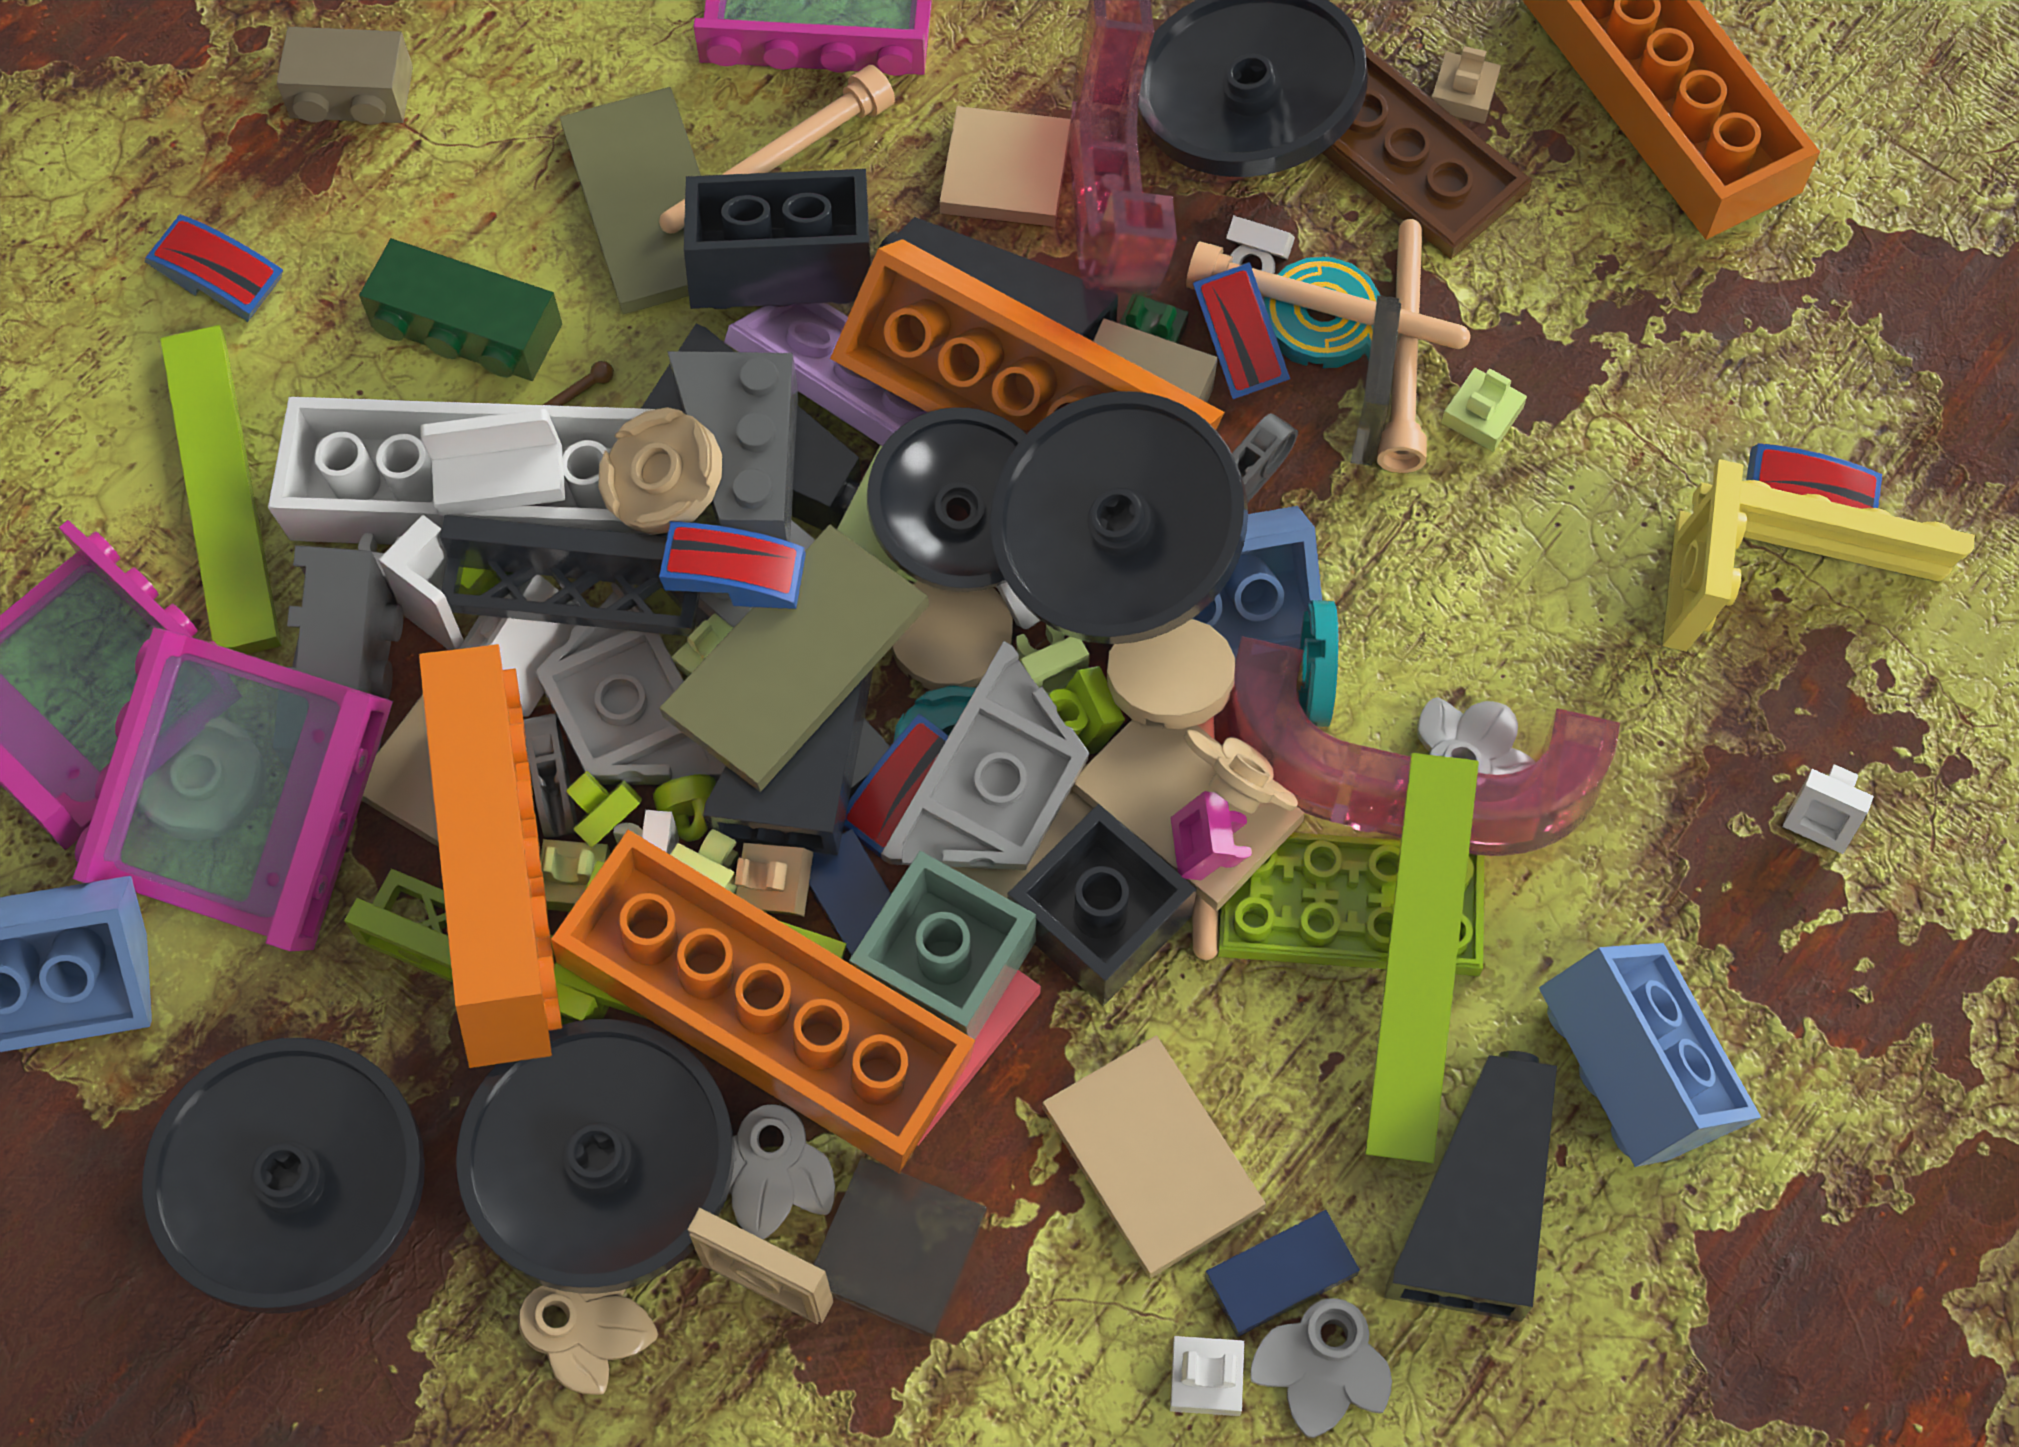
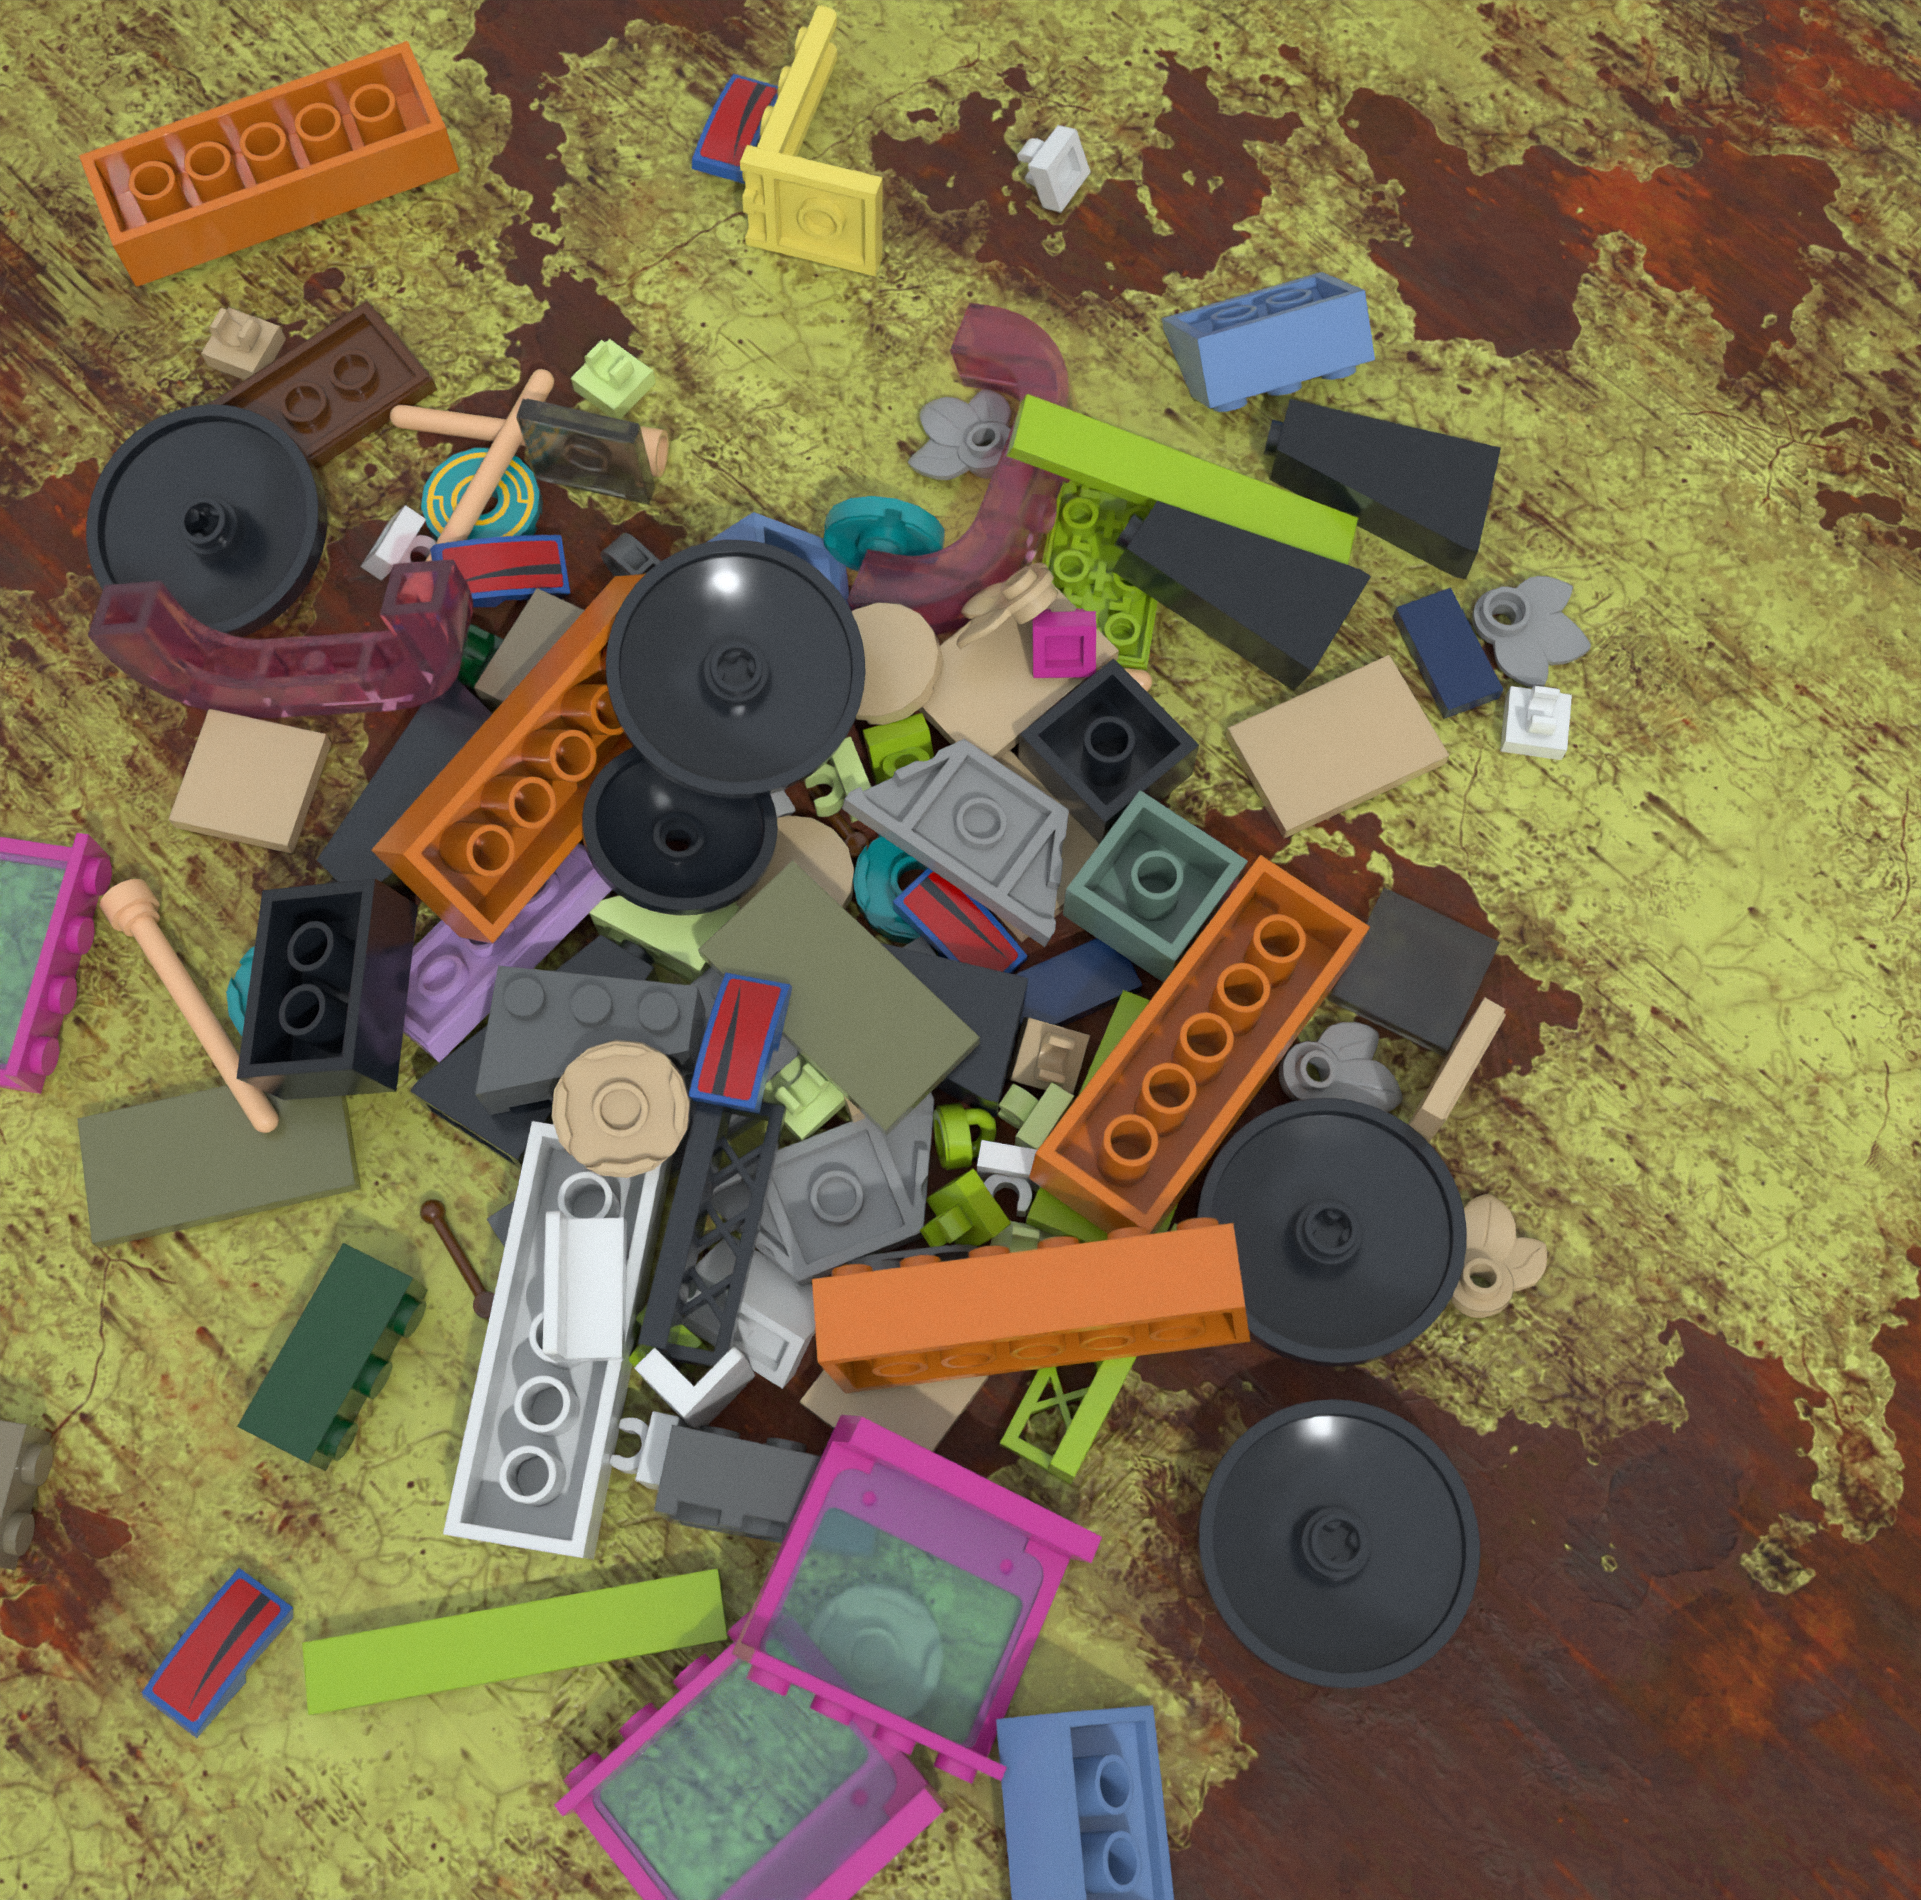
camera: 85 degrees left, 5 degrees up
none -> black slope [1112,501,1371,691]

